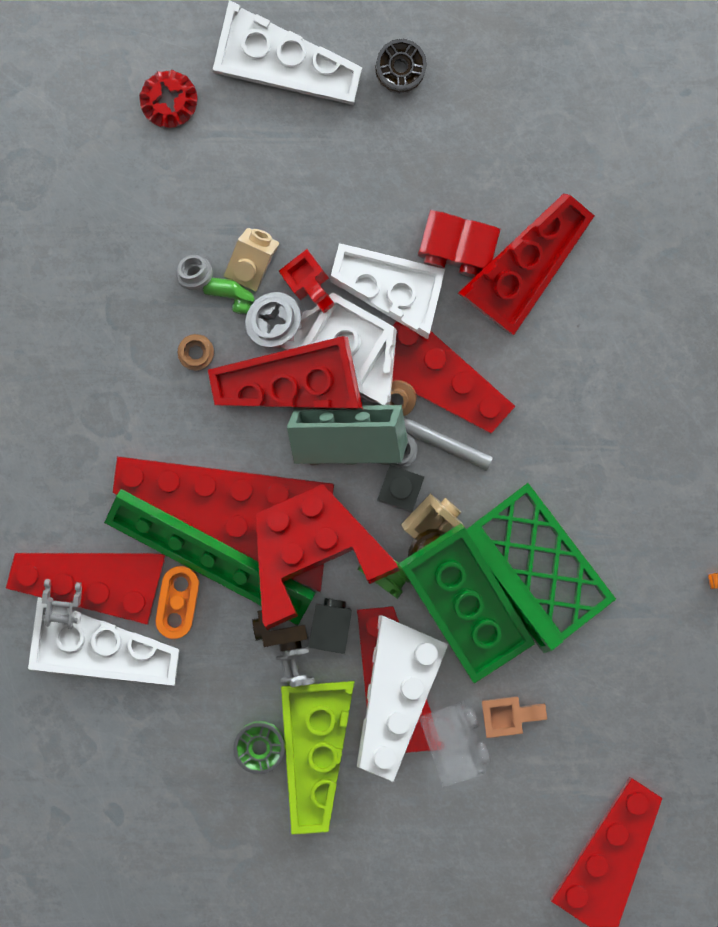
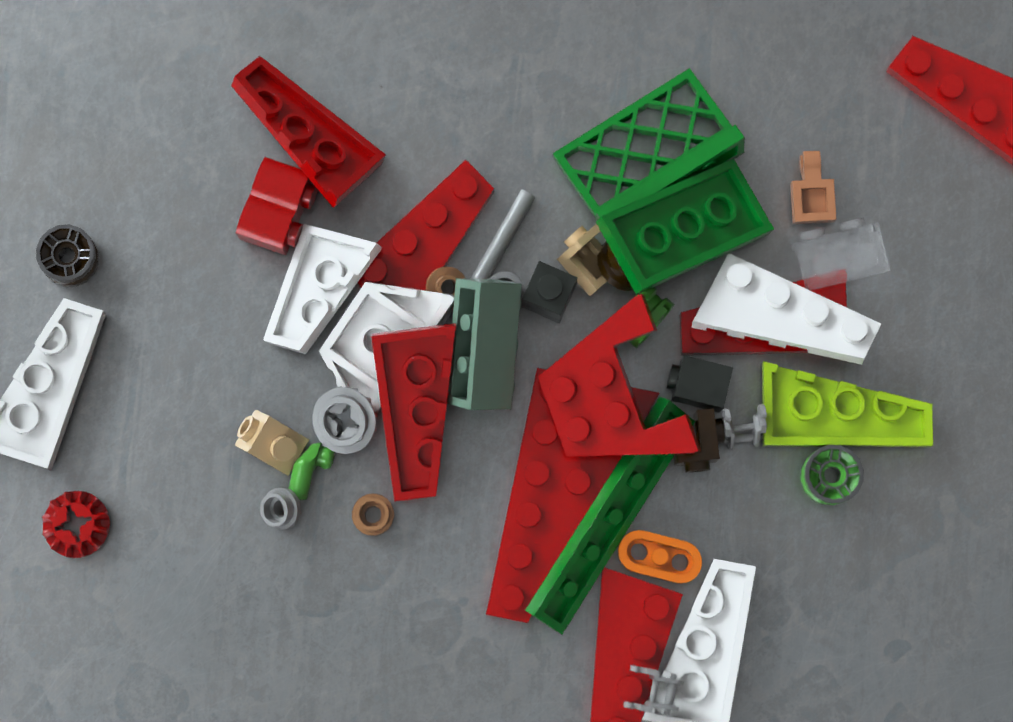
camera: 85 degrees left, 5 degrees down
red plate [279,249,335,313] -> none

